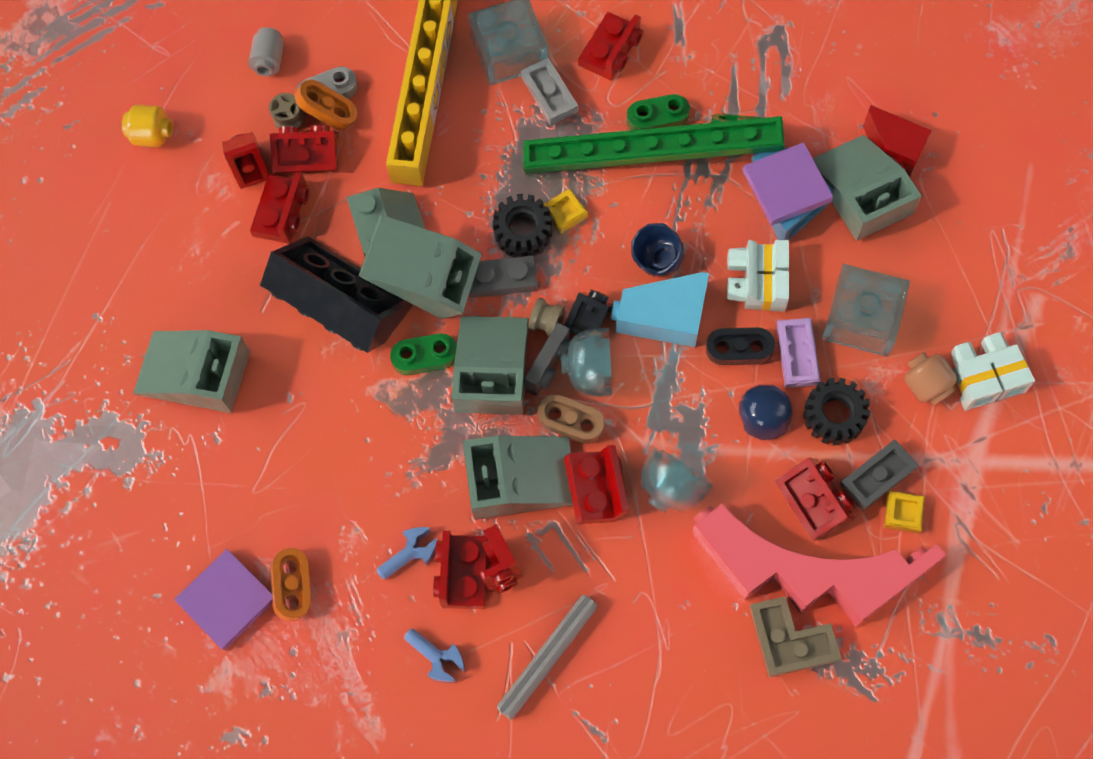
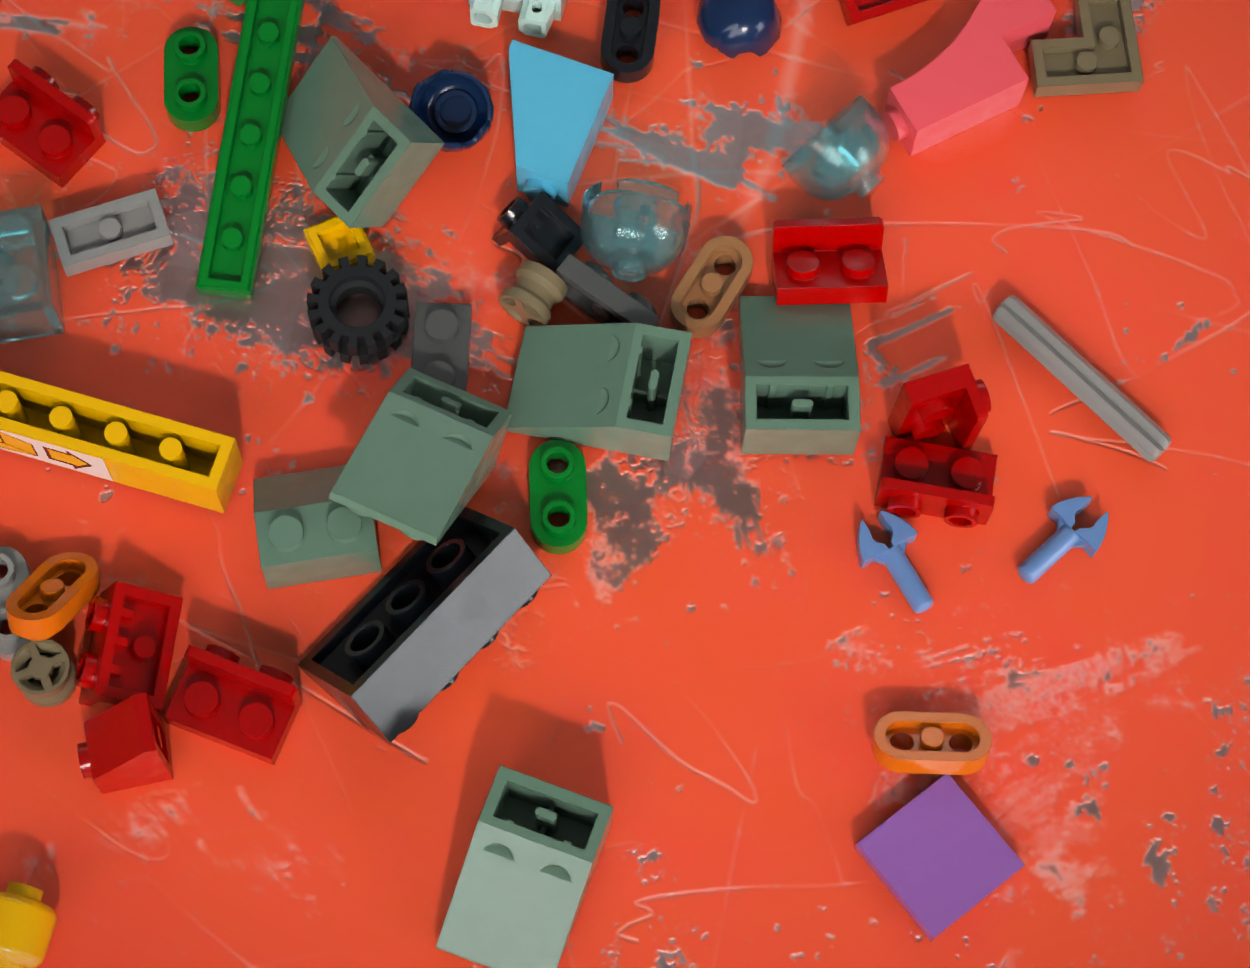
camera: 90 degrees left, 0 degrees up
none -> sand green slope [281,36,445,228]

